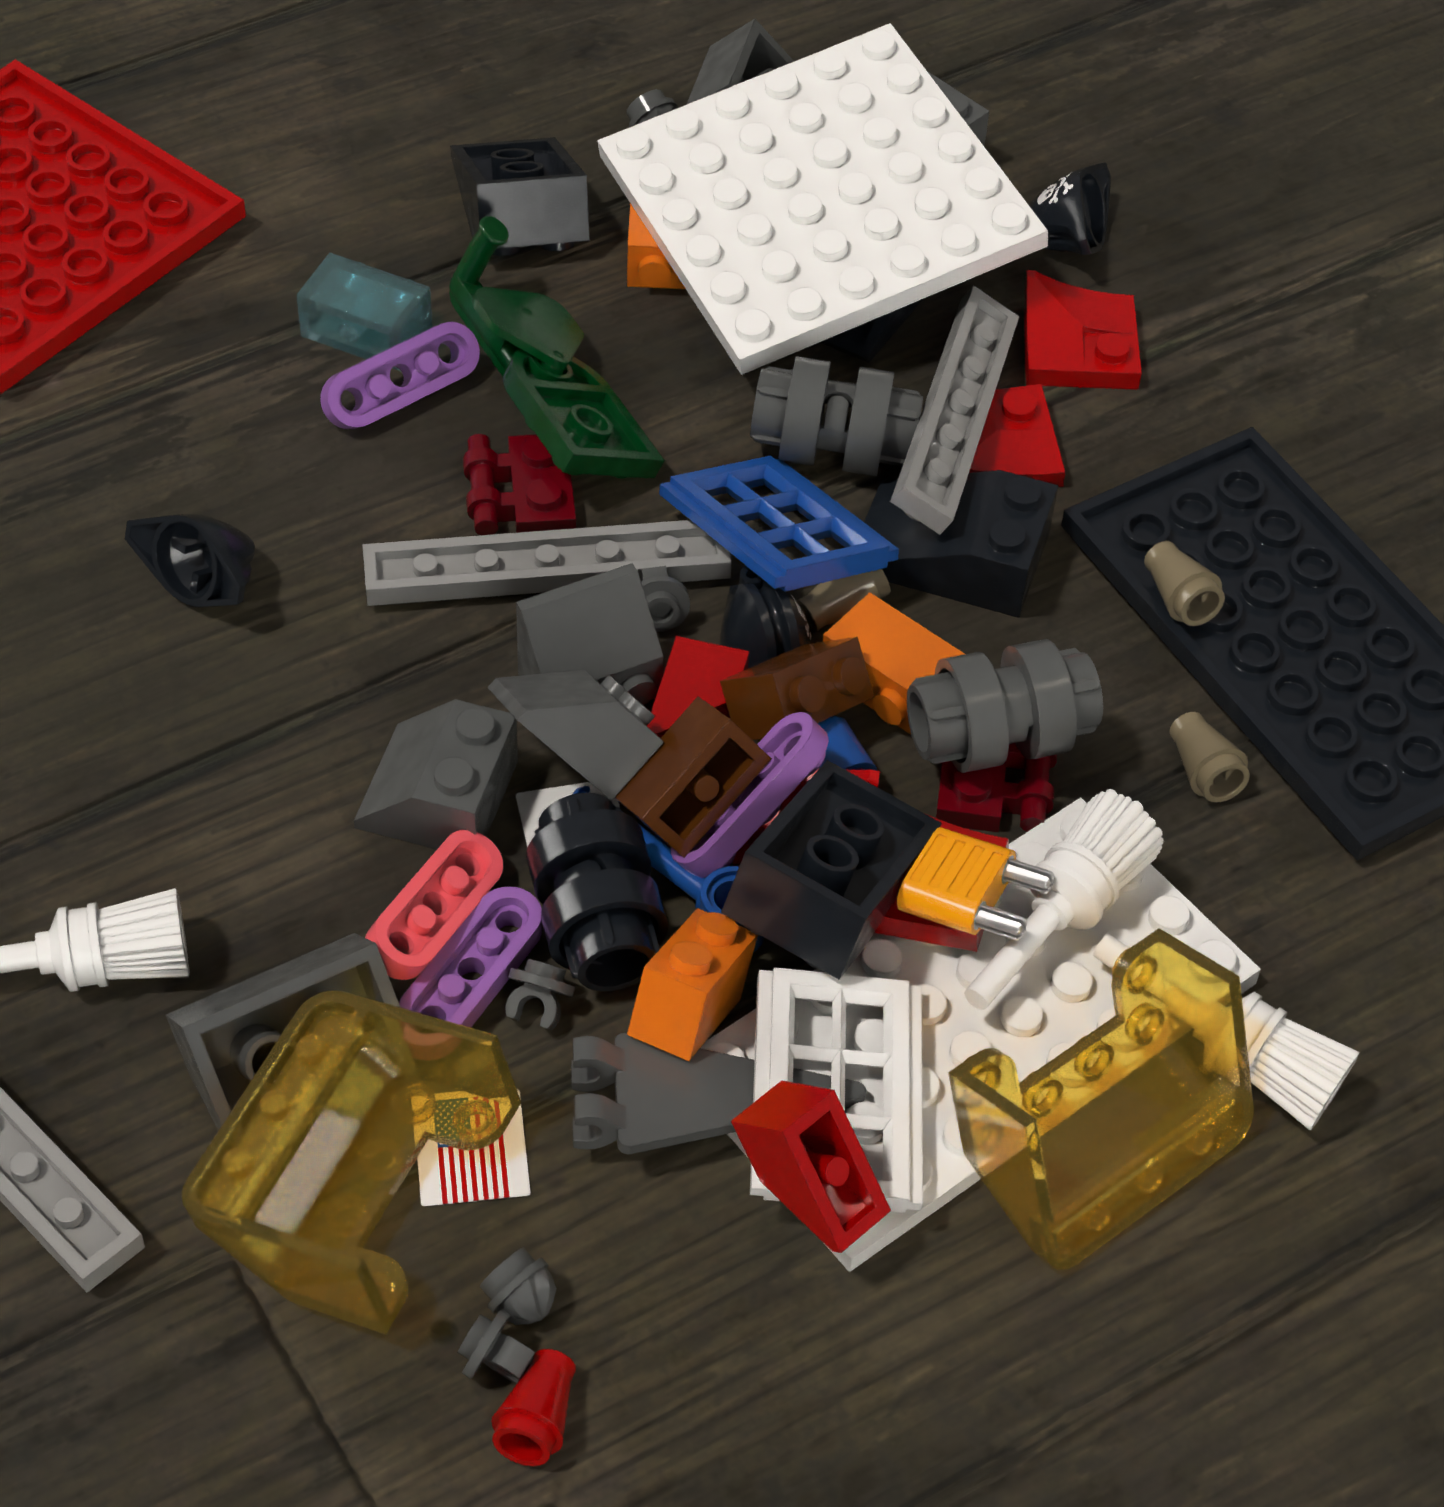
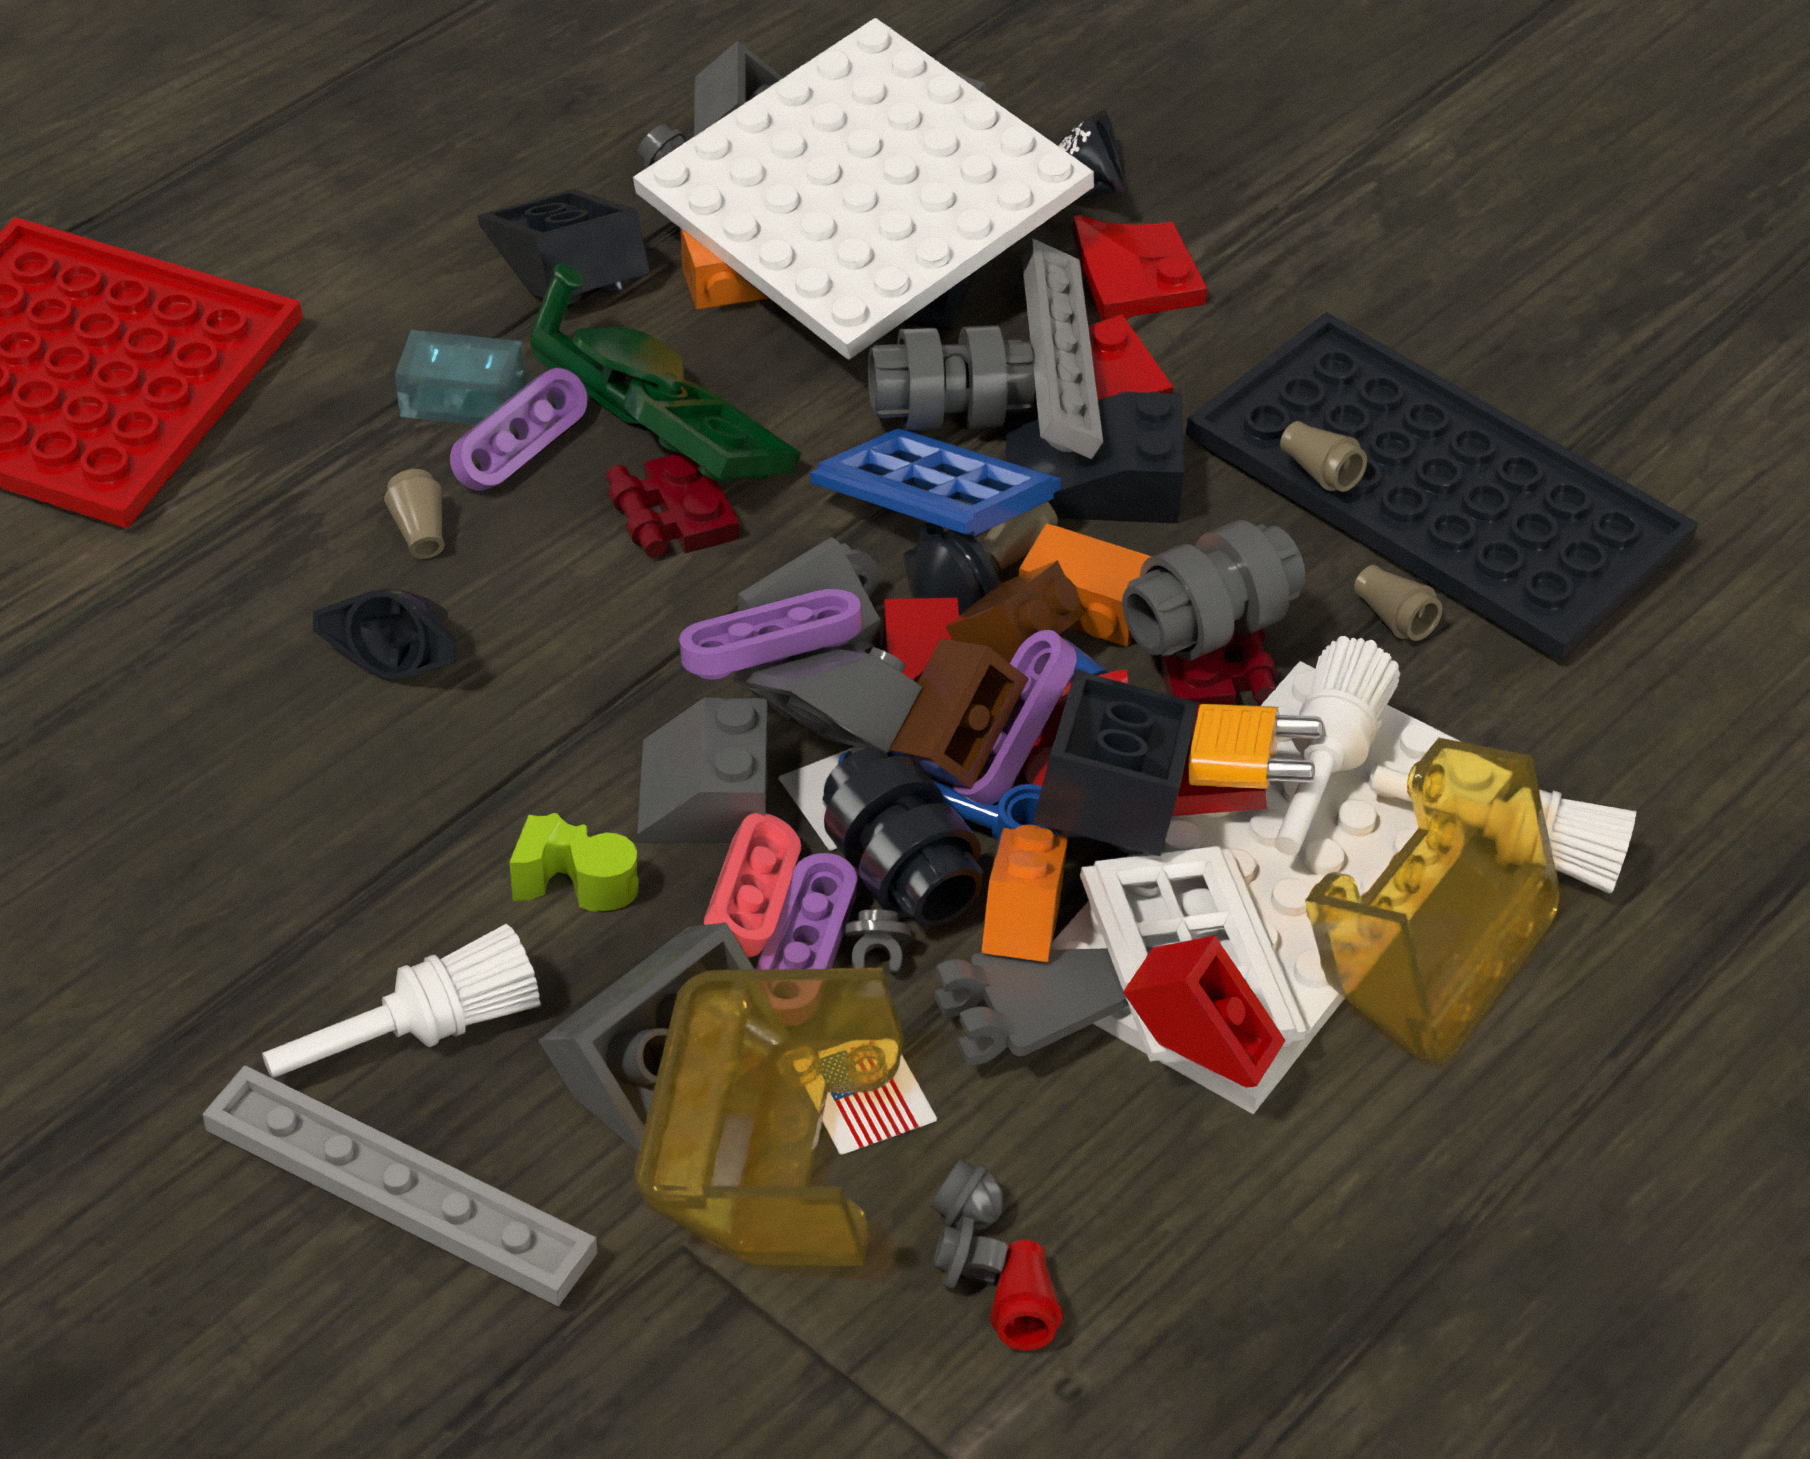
camera: 15 degrees left, 5 degrees down
light grey plate [362,520,731,606] -> none
none -> dark tan cone [384,469,445,559]
none -> lime leg [509,813,639,912]
none -> medium lavender plate [679,589,862,680]

